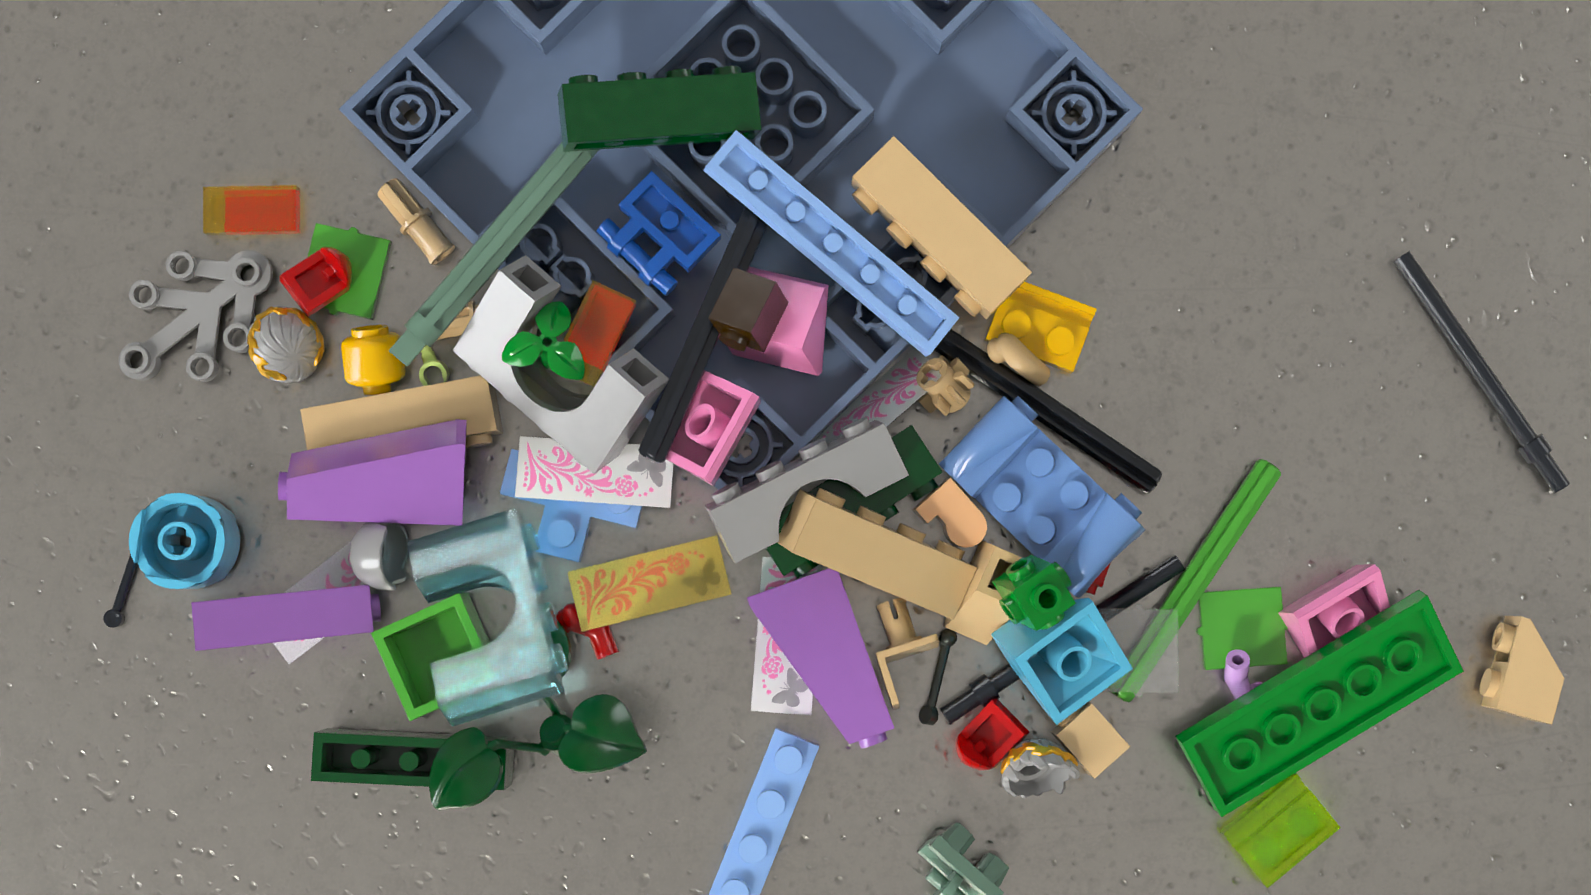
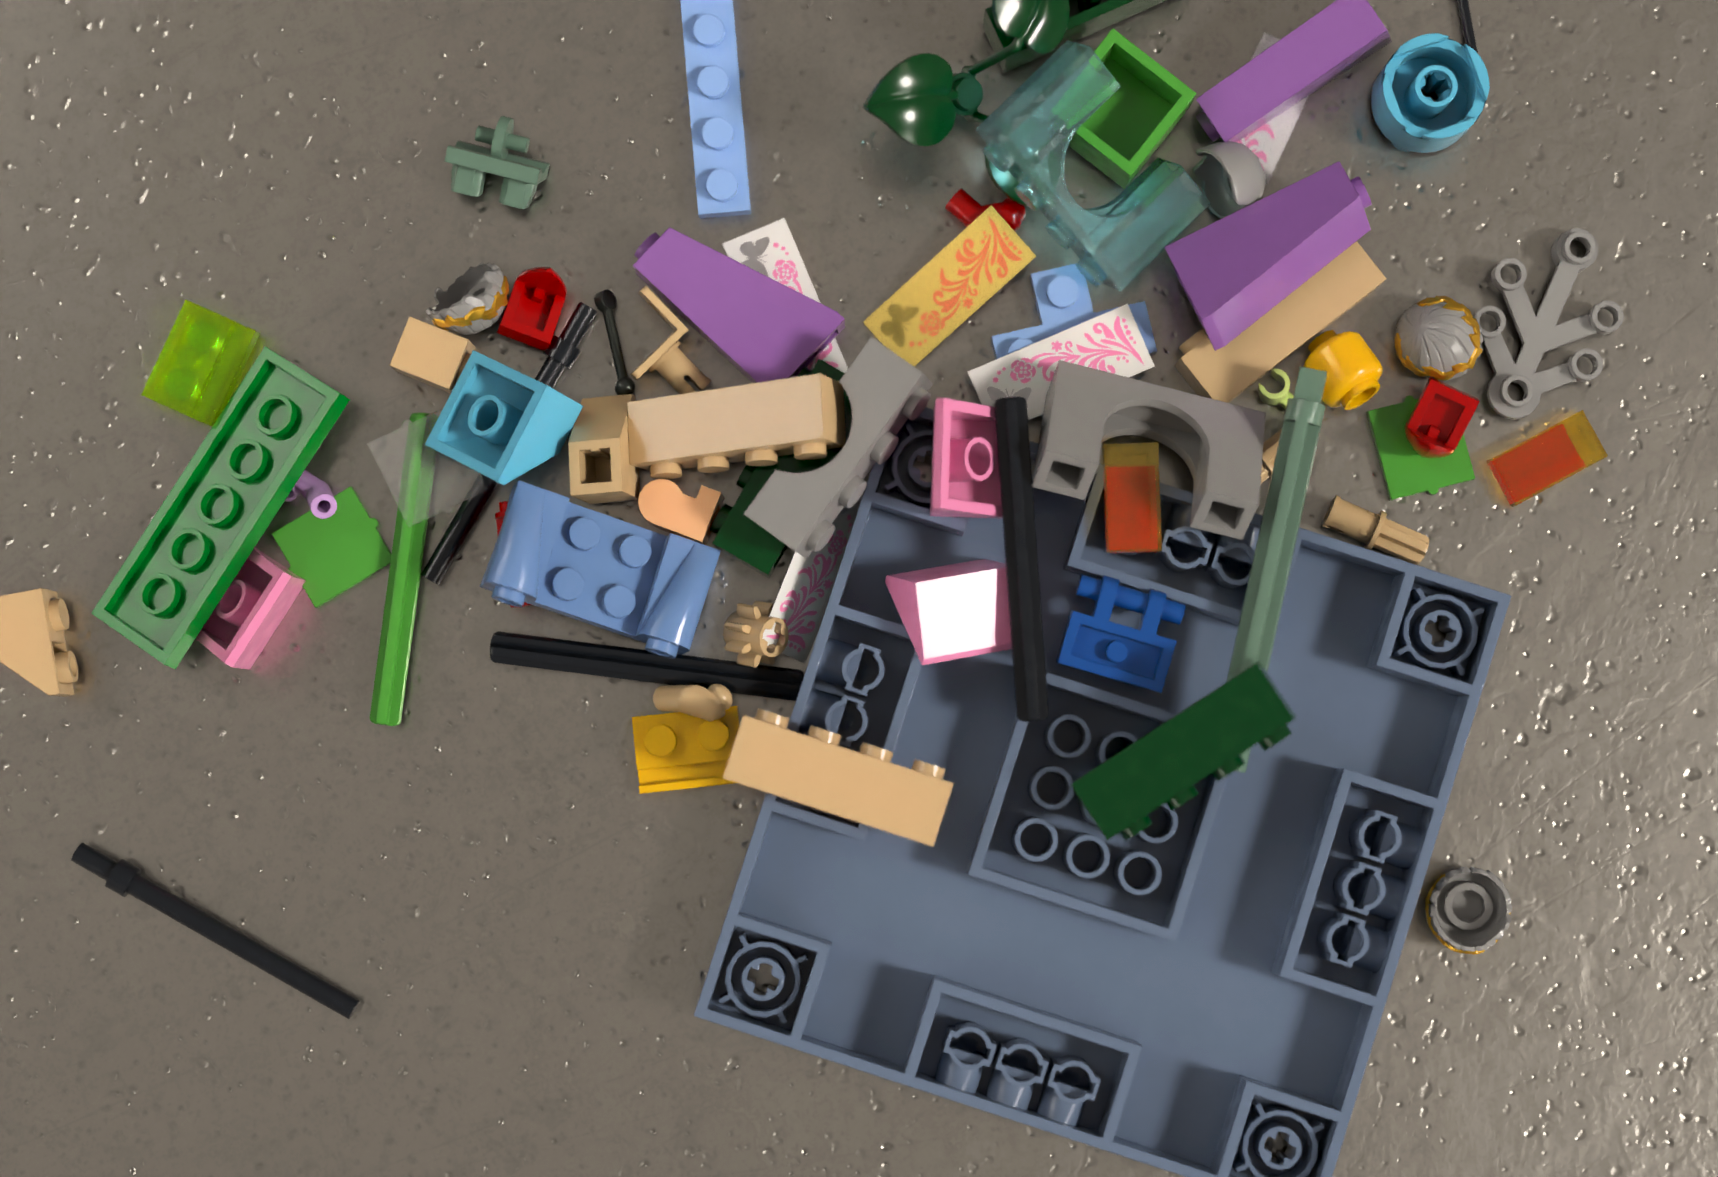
camera: 150 degrees right, 0 degrees up
green plant [502,301,585,380] -> none
light blue plate [703,130,960,356] -> none
dark brown brick [708,268,789,353] -> none
green brick [992,554,1076,631] -> none

